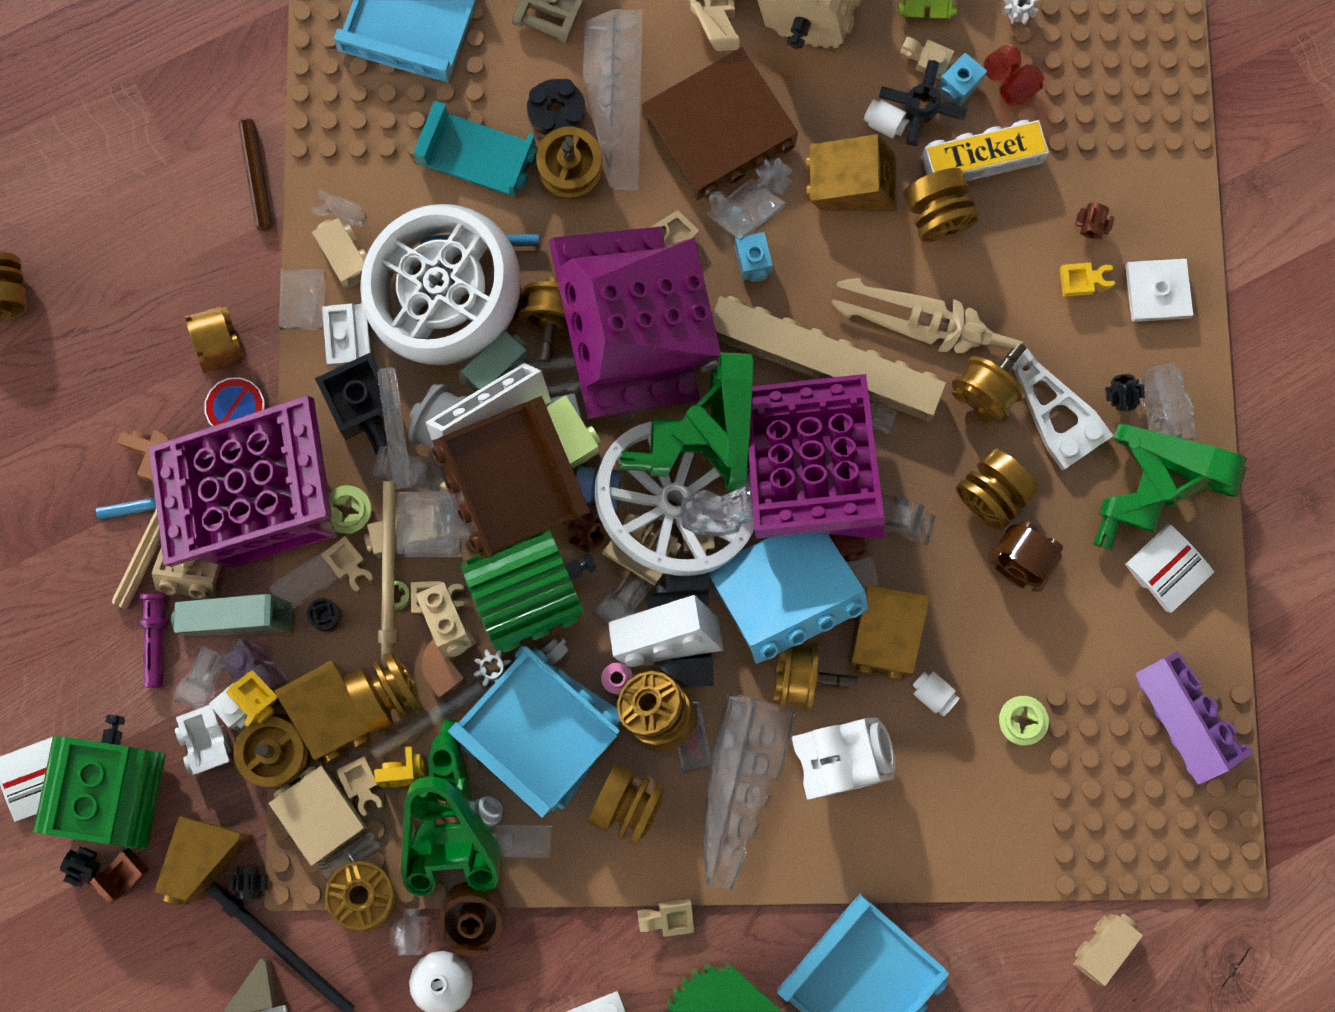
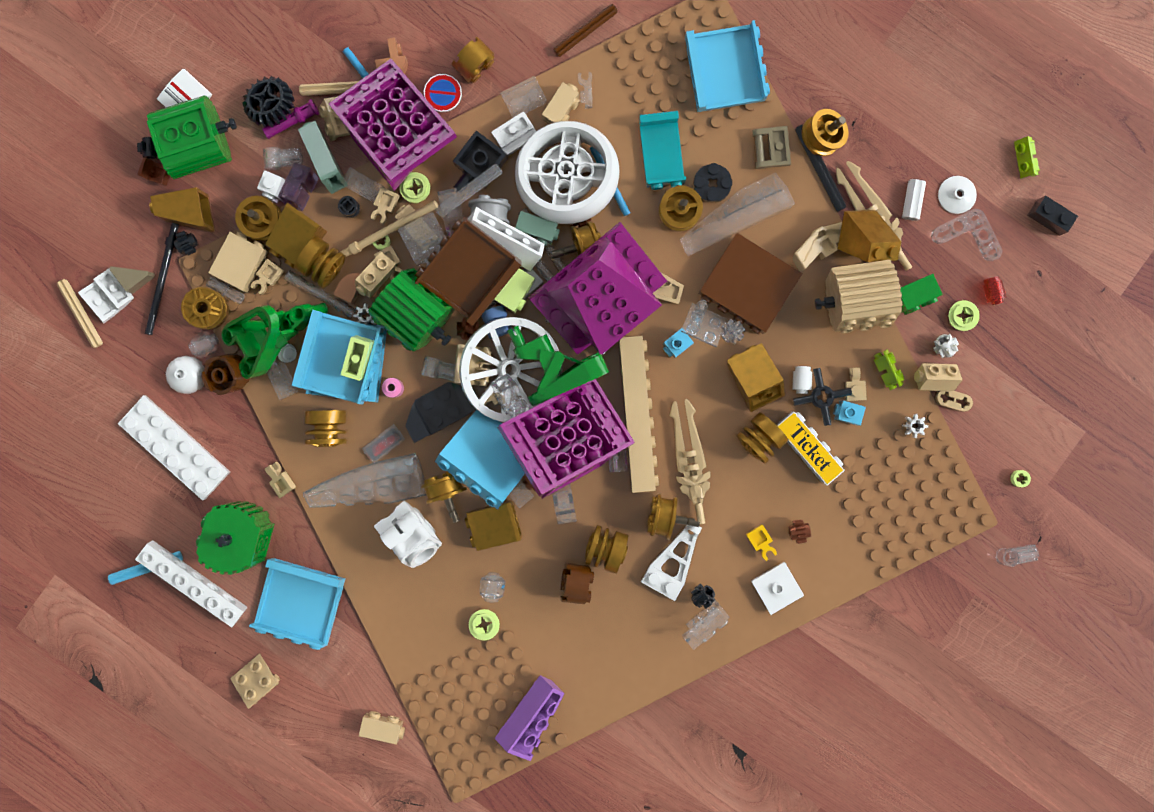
camera: 65 degrees right, 10 degrees up
white cylinder [175,705,232,775] -> none
yellow bracket [226,670,278,728] -> none
yellow bracket [374,747,426,789] -> none
white plate [540,637,569,665] -> none
white wedge [608,595,724,667] -> none
pearl gold wheel [617,671,697,751] -> none
white brick [912,671,960,717] -> none
clear red brick [984,45,1022,81] -> none
clear red brick [999,64,1044,106] -> none
green connector [1093,424,1247,550] -> none
white slope [1125,524,1214,613] -> none
none -> black gear [242,76,295,128]
none -> yellowish green brick [341,335,374,381]
none -> clear head [479,572,505,602]

